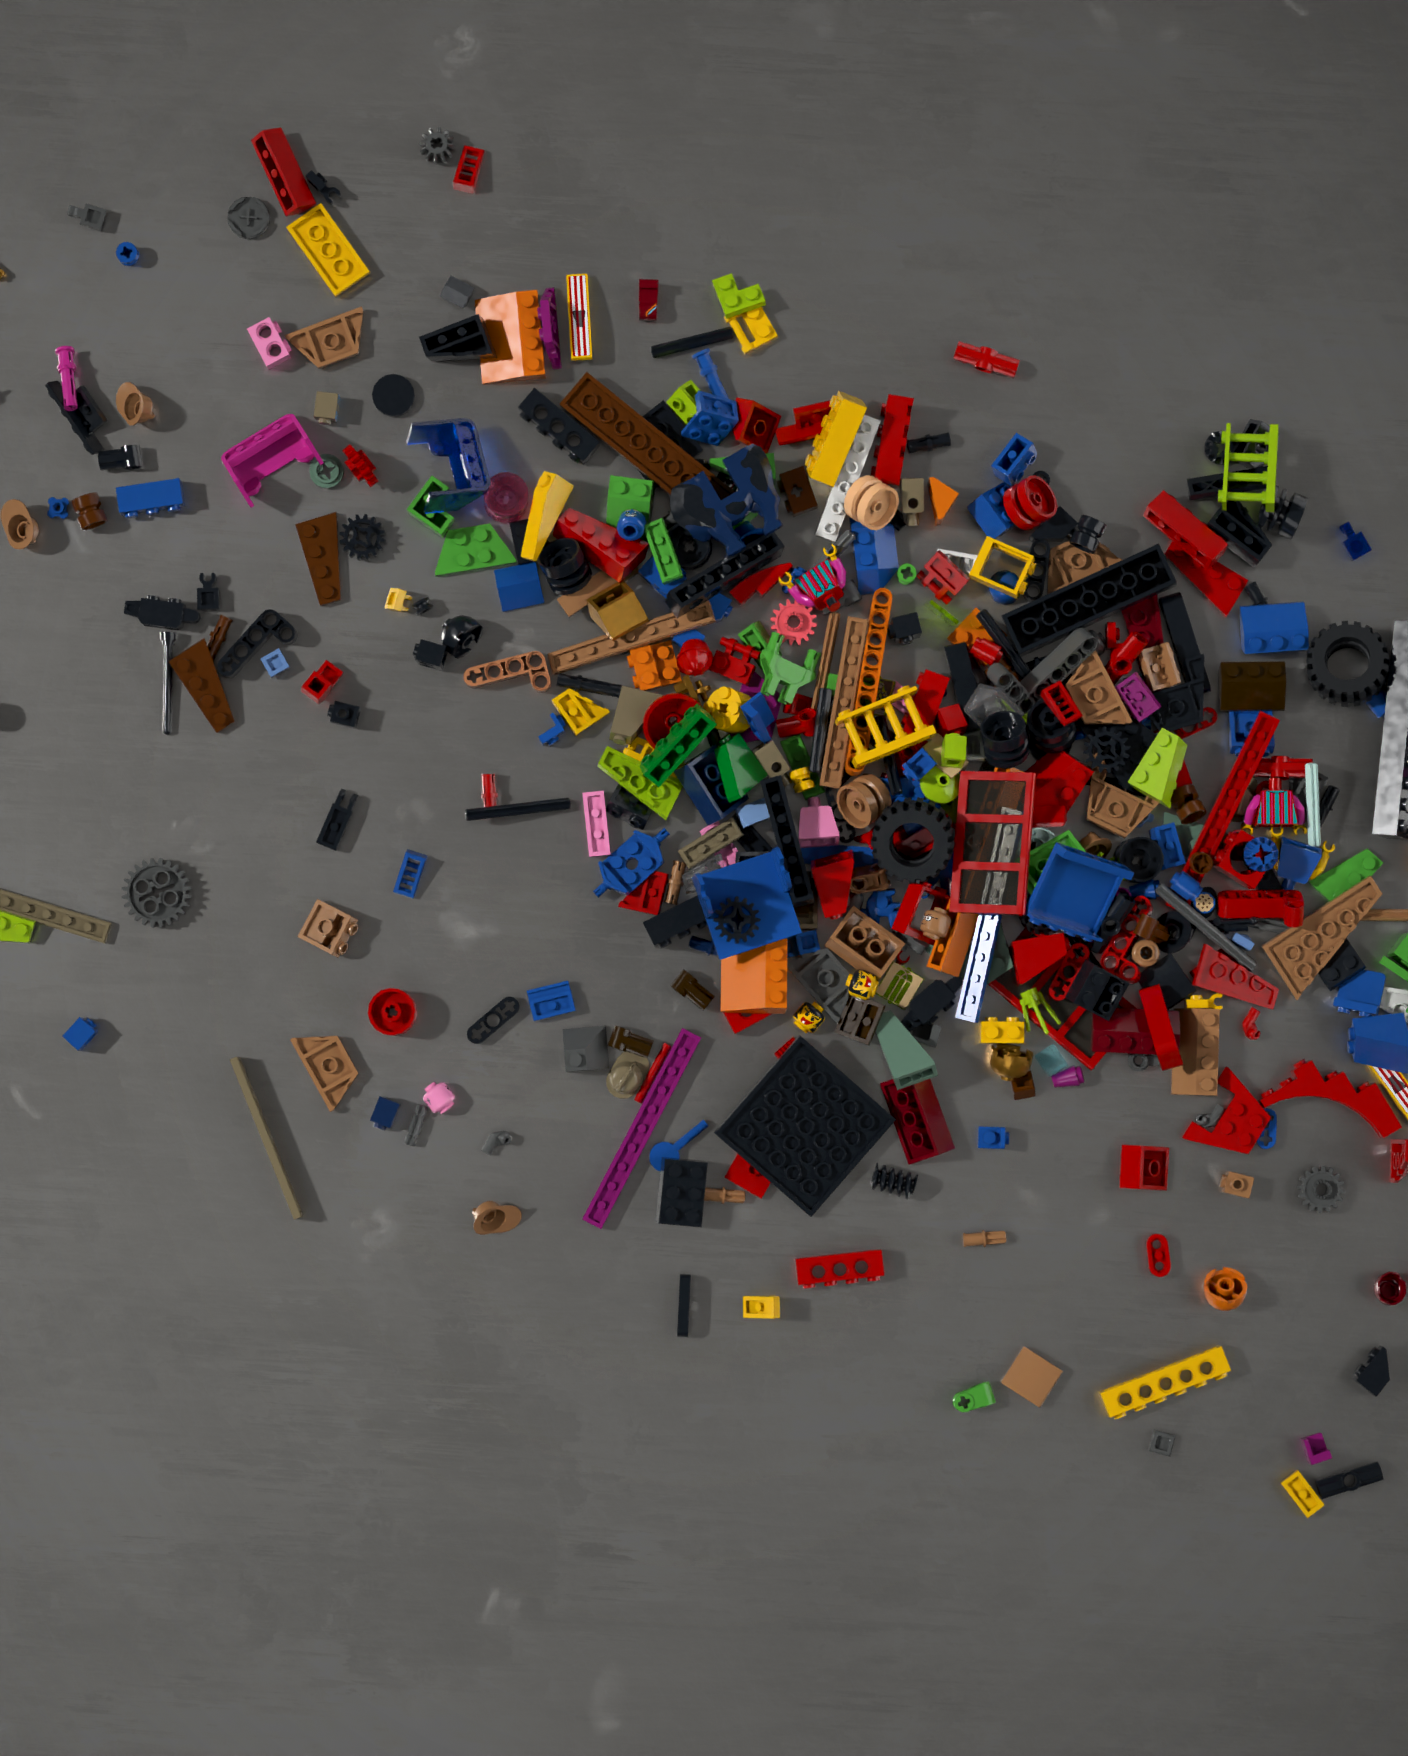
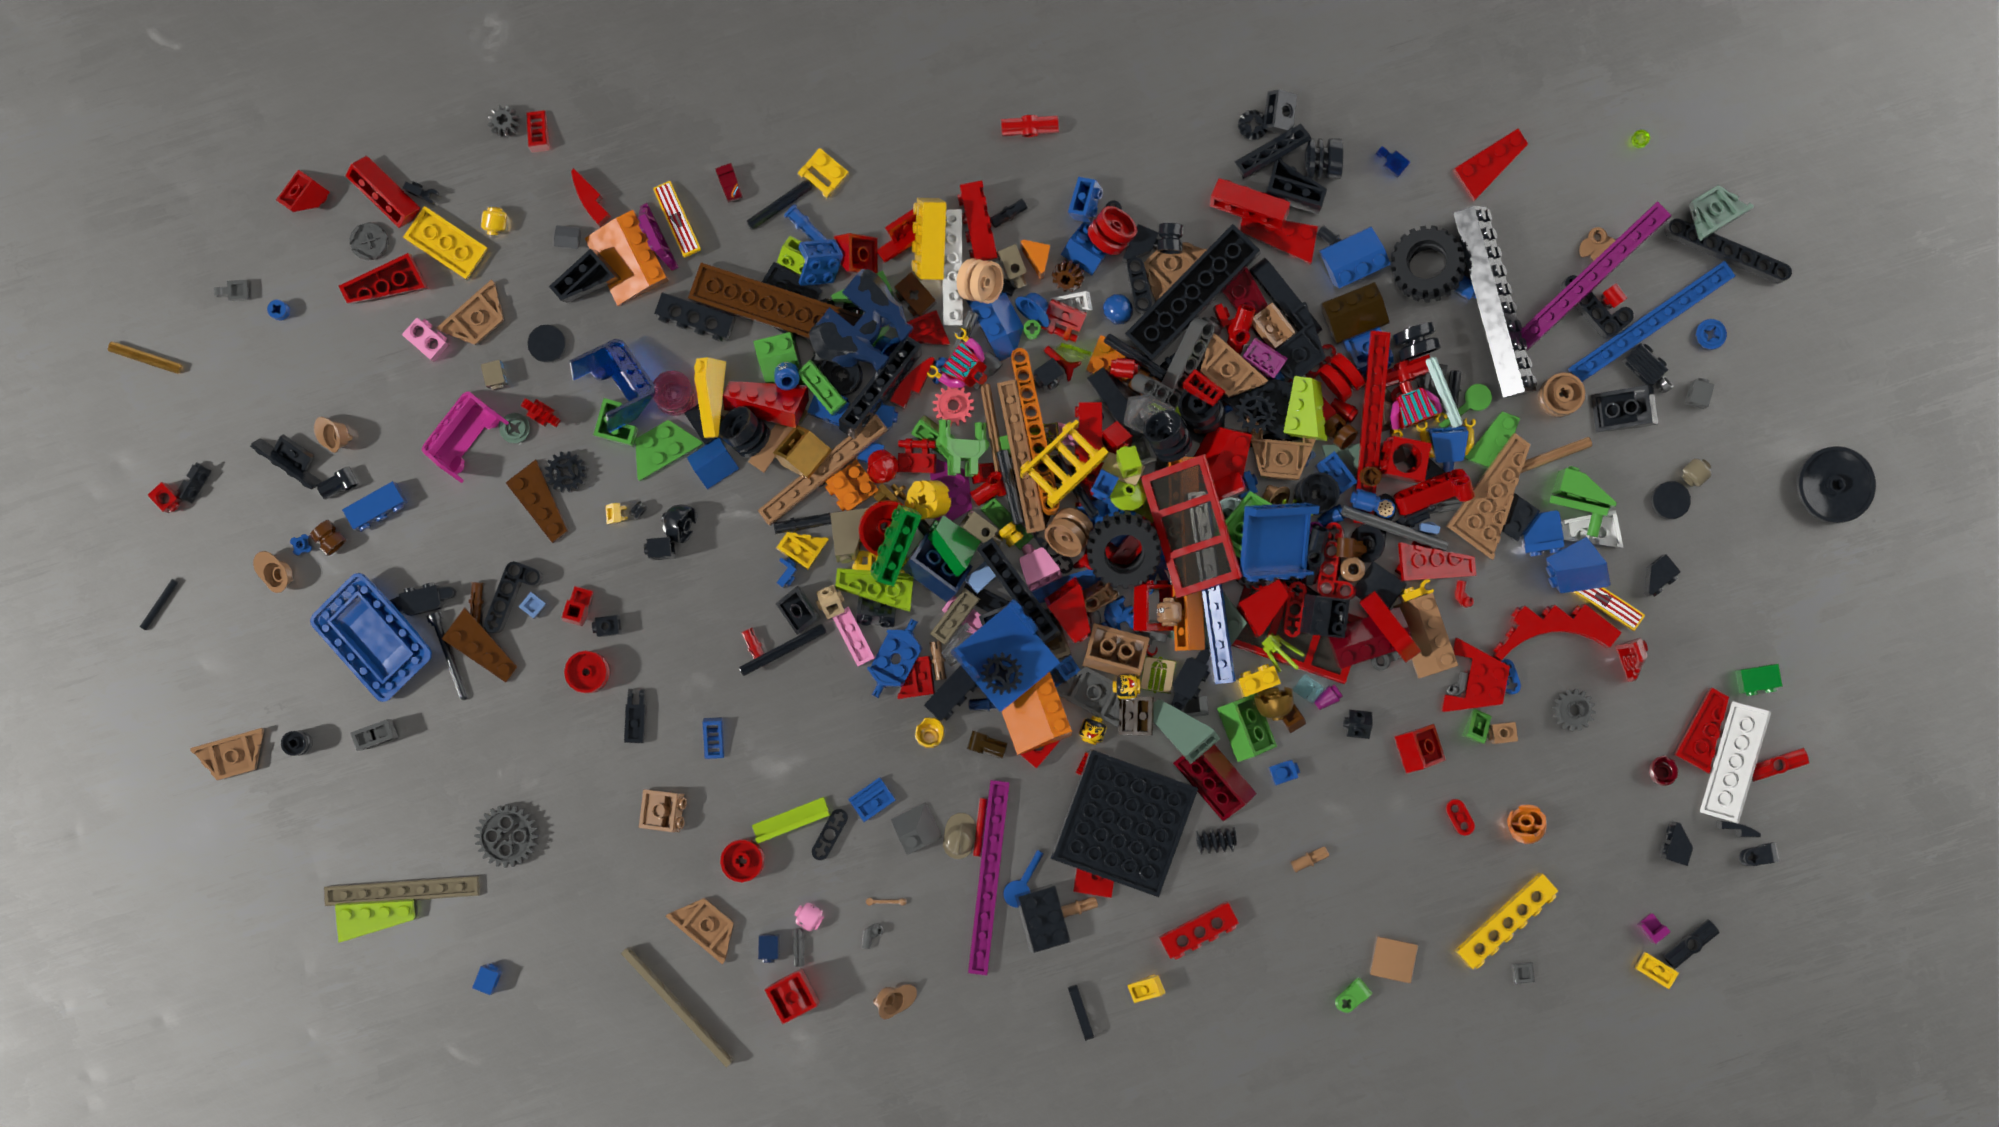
camera: 20 degrees left, 0 degrees up
dark pink pin [55,346,78,411] -> none
black plate [197,573,220,610] -> none
nougat beam [463,651,551,693] -> none
dark brown piece [607,1025,654,1058] -> none
lime plate [712,273,766,319] -> none
blue panel [740,692,775,744] -> none
yellow window [969,536,1037,599] -> none
lime fence [1218,423,1279,512] -> none
blue gear [1244,837,1279,872] -> none
none -> red slope [276,170,330,212]
none -> blue wedge [310,573,432,702]
none -> red wedge [339,253,428,304]
none -> dark grey brick [350,719,398,751]
none -> yellow head [481,207,507,235]
none -> red wheel [564,651,611,694]
none -> red slope [571,168,611,228]
none -> lime fence [752,797,831,844]
none -> red brick [765,968,820,1025]
none -> black slope [776,586,822,635]
none -> tan brick [816,585,845,619]
none -> medium nougat hinge [866,898,906,906]
none -> red wing [907,310,950,346]
none -> yellow hair [915,717,944,748]
none -> blue piece [1015,292,1050,327]
none -> red piece [1044,345,1082,382]
none -> reddish brown gear [1052,260,1085,293]
none -> bright green slope [1217,693,1277,762]
none -> blue bracket [1237,470,1258,499]
none -> red wheel [1317,353,1365,402]
none -> red cone [1330,398,1359,423]
none -> black brick [1343,709,1373,739]
none -> black wheel [1392,322,1441,362]
none -> bright green piece [1439,384,1492,428]
none -> bright green slope [1462,708,1492,744]

